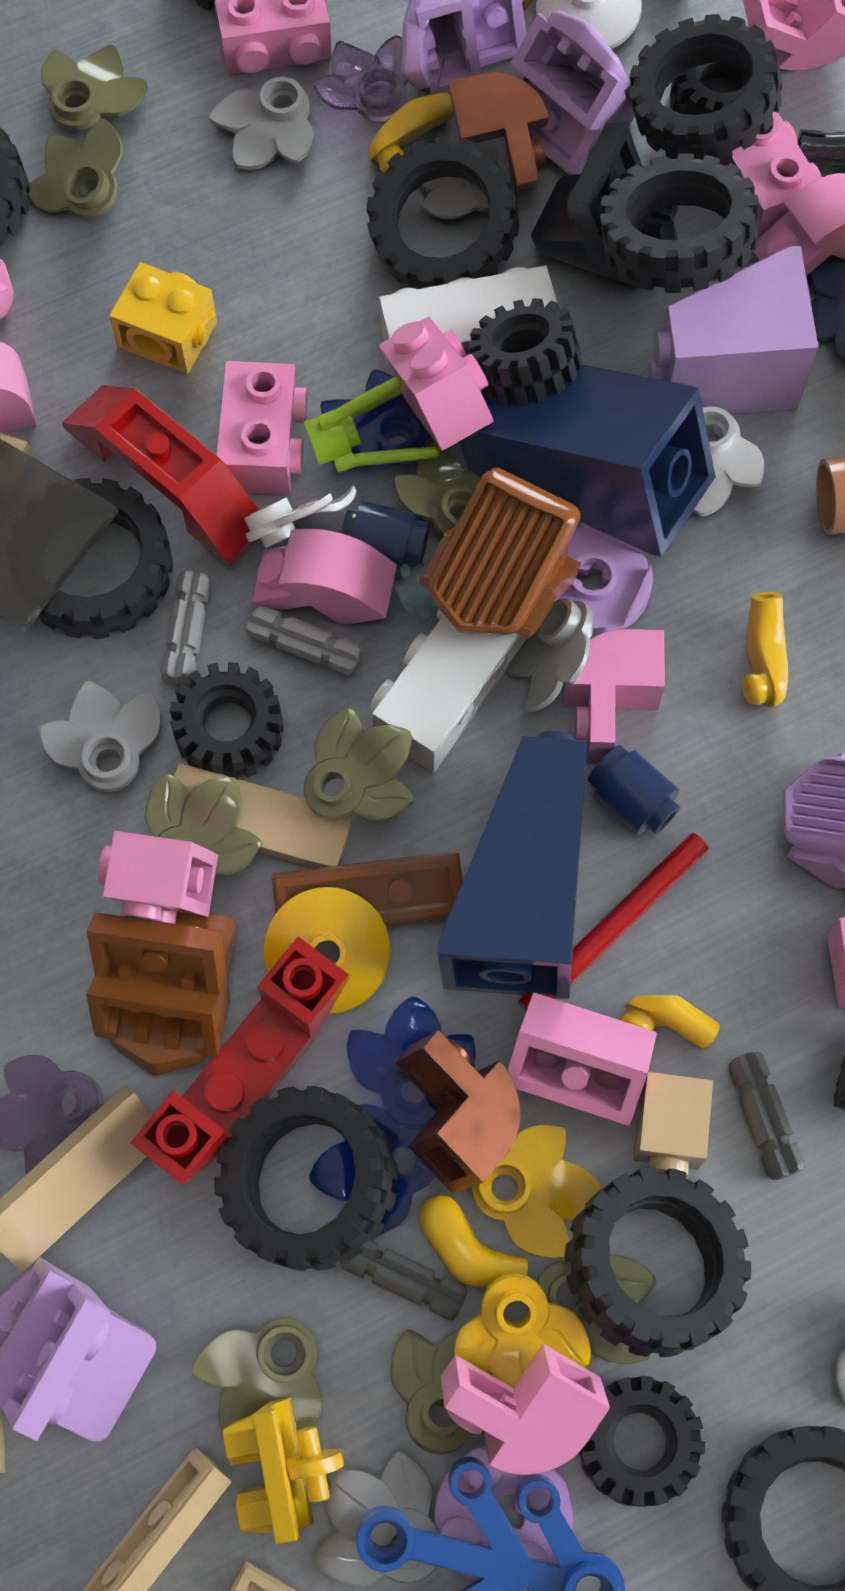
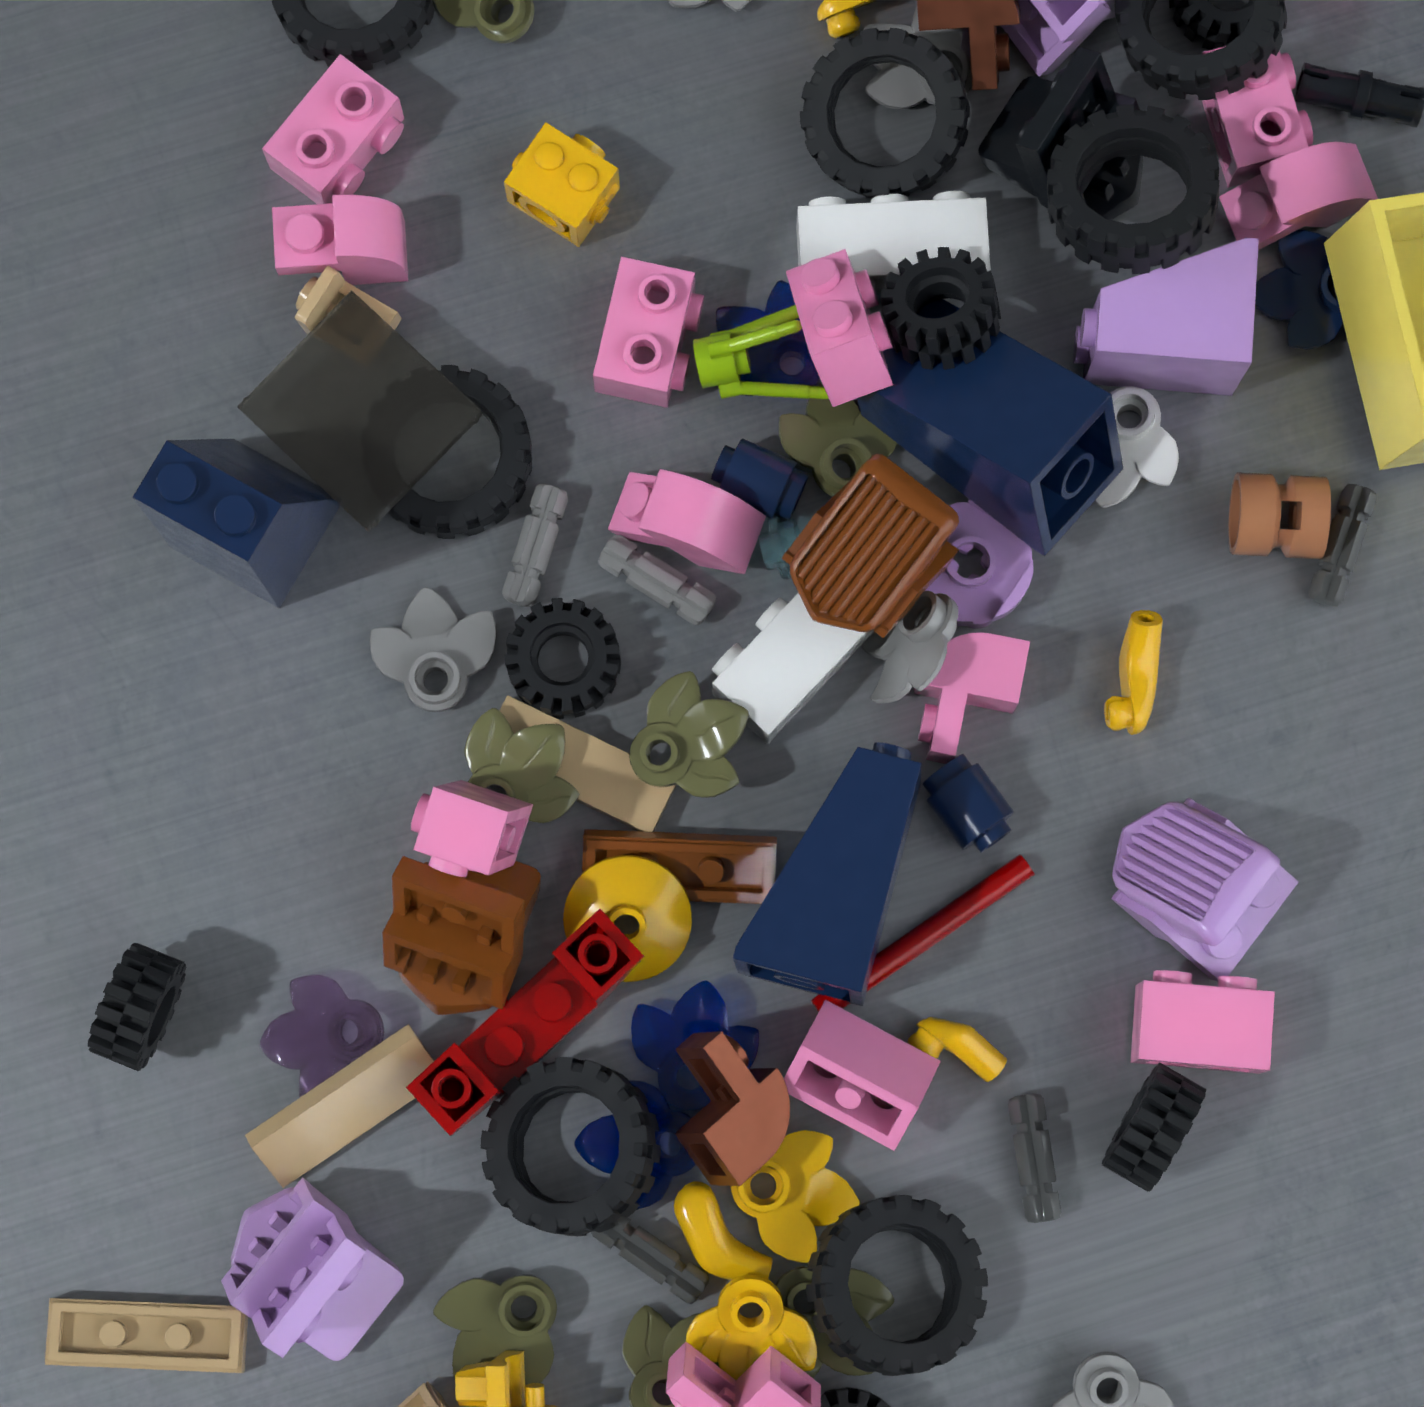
camera: 10 degrees right, 10 degrees up
red slope [62,385,259,567] -> none
white plate [244,485,357,548] -> none
tan brick [633,1072,713,1176] -> none

